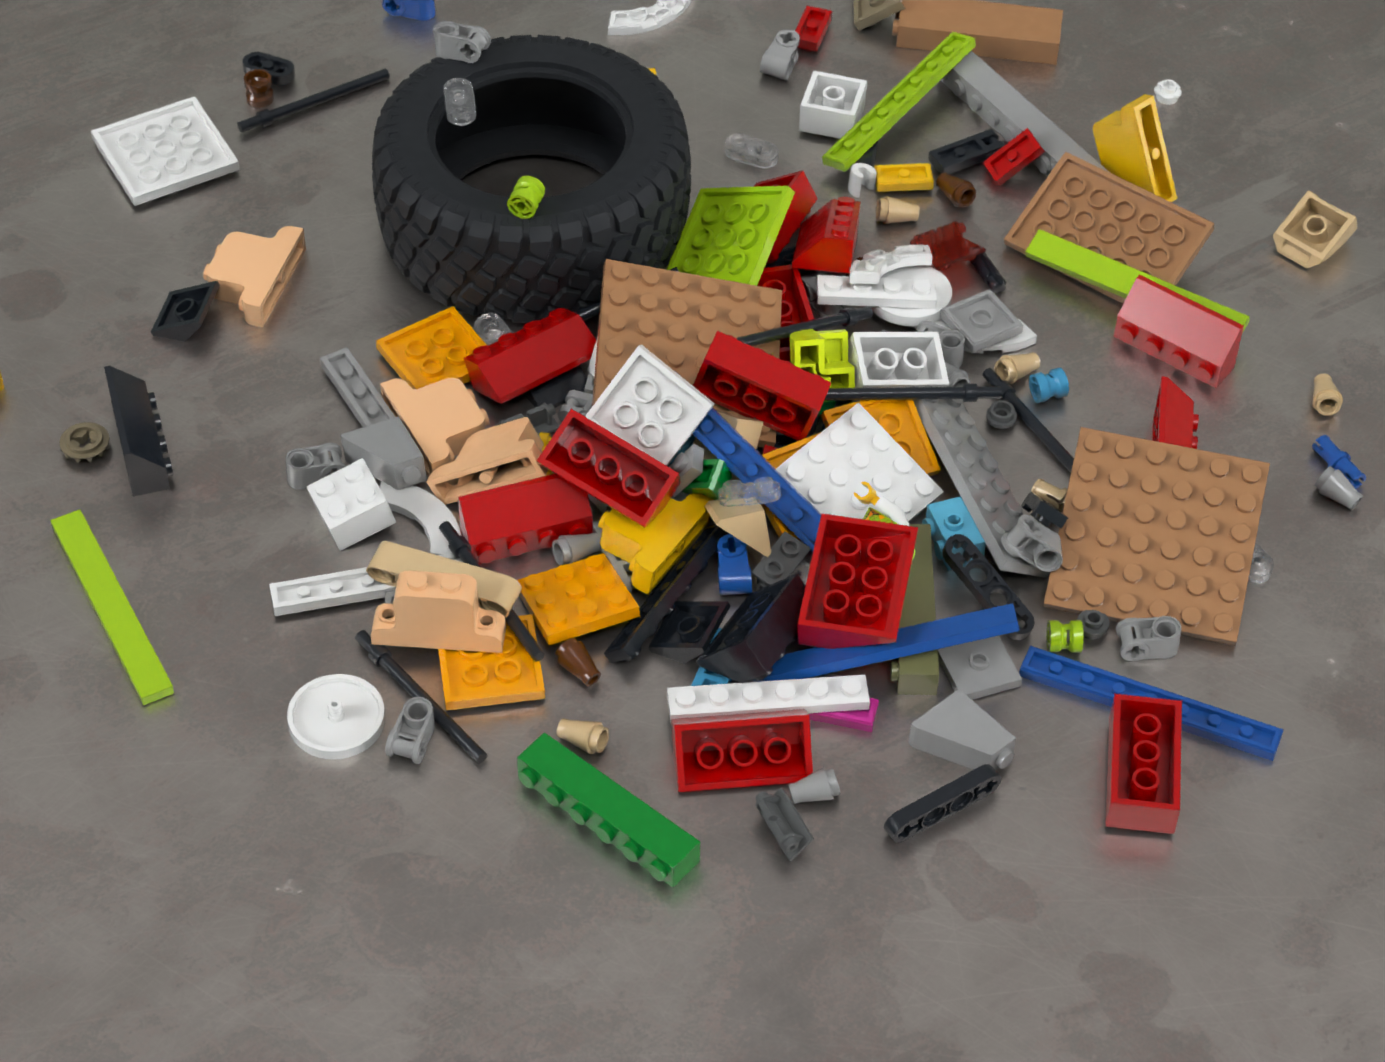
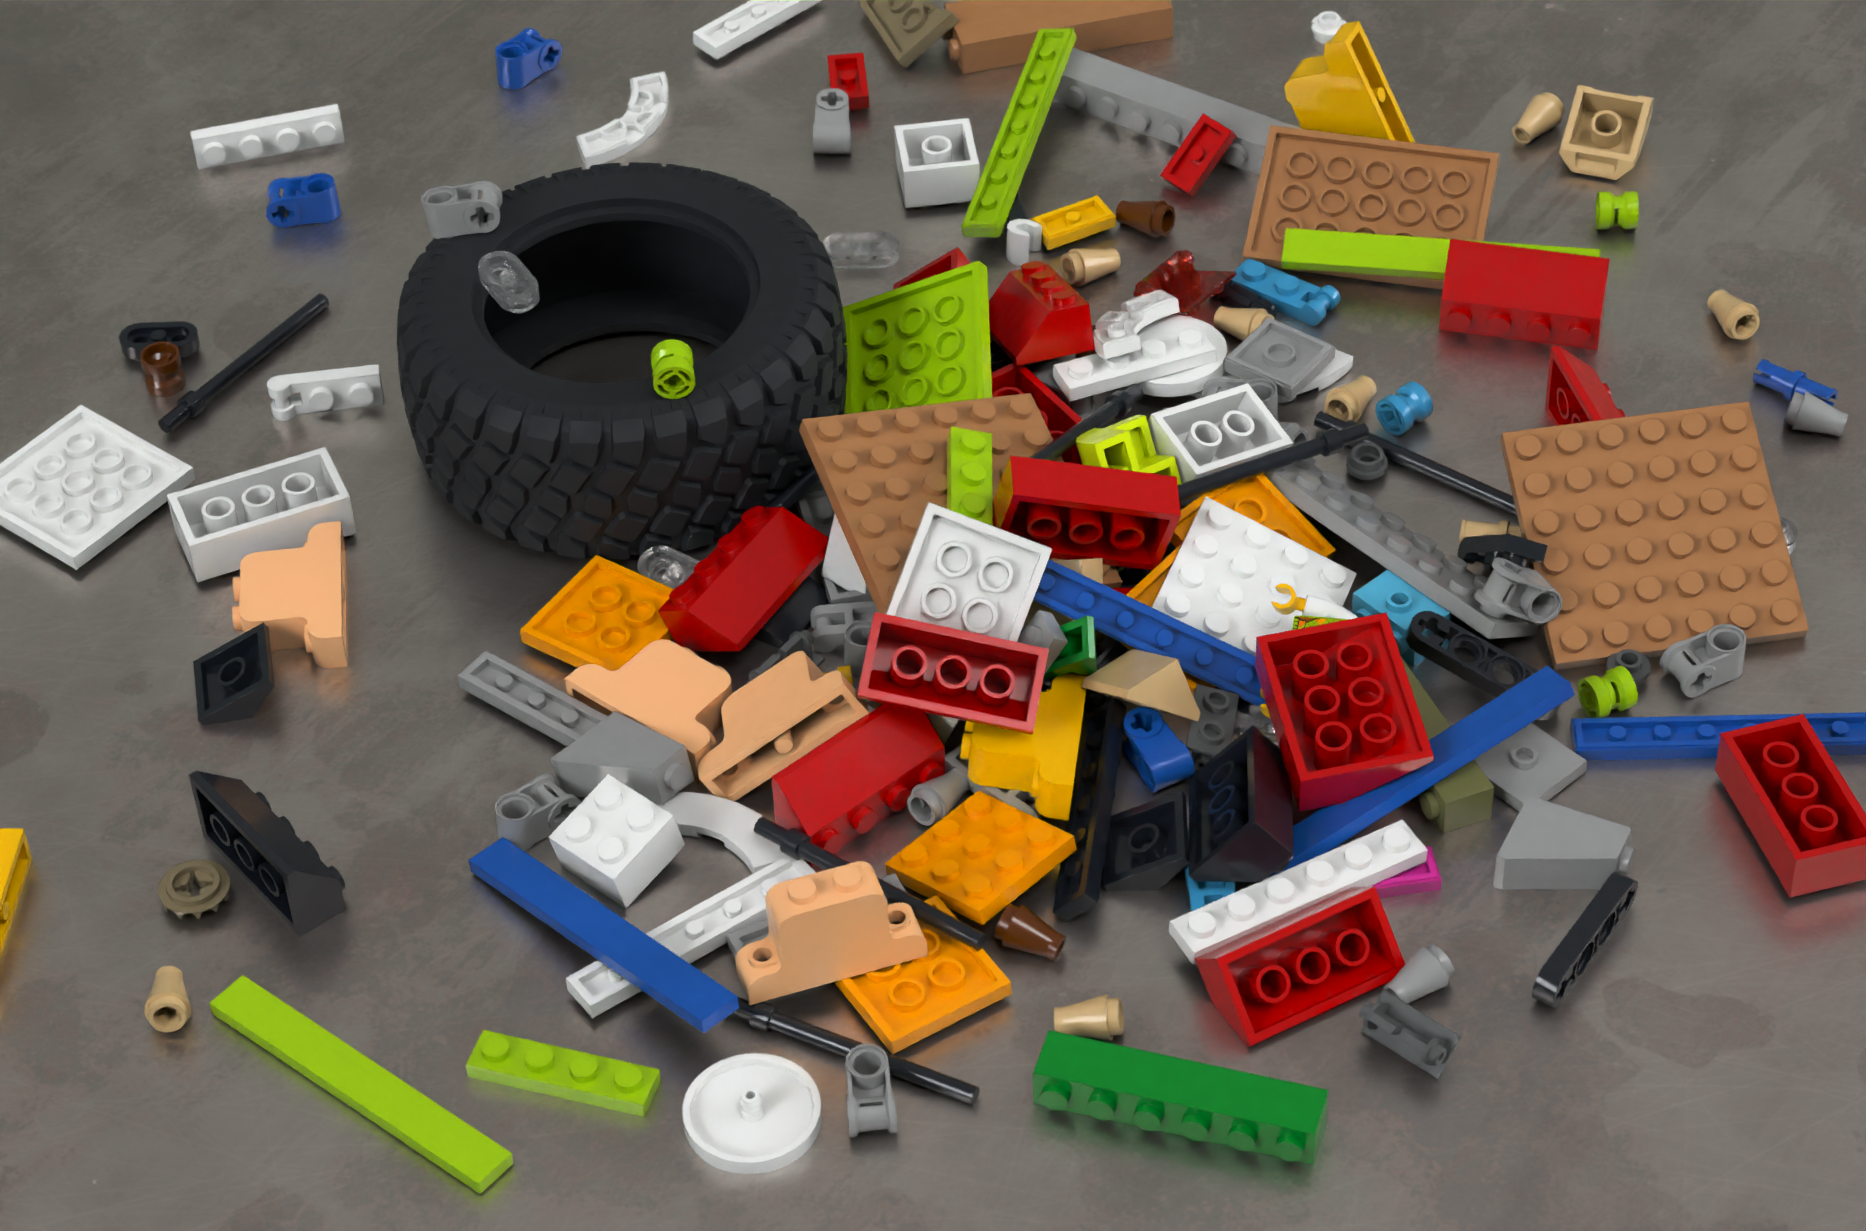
camera: 20 degrees left, 5 degrees down
tan beam [366,541,522,617] -> none
clear plate [717,477,782,507] -> none
black plate [928,129,1006,174] -> none
none -> tan cone [144,966,191,1032]
none -> white brick [167,447,357,582]
none -> white plate [267,364,384,421]
none -> lime plate [466,1030,661,1117]
none -> blue tile [468,837,739,1033]
none -> lime plate [947,426,993,526]
none -> tan cone [1214,306,1275,341]
none -> dark azure plate [1228,258,1341,326]
none -> tan cone [1512,92,1565,145]
none -> lime wheel [1595,191,1639,230]

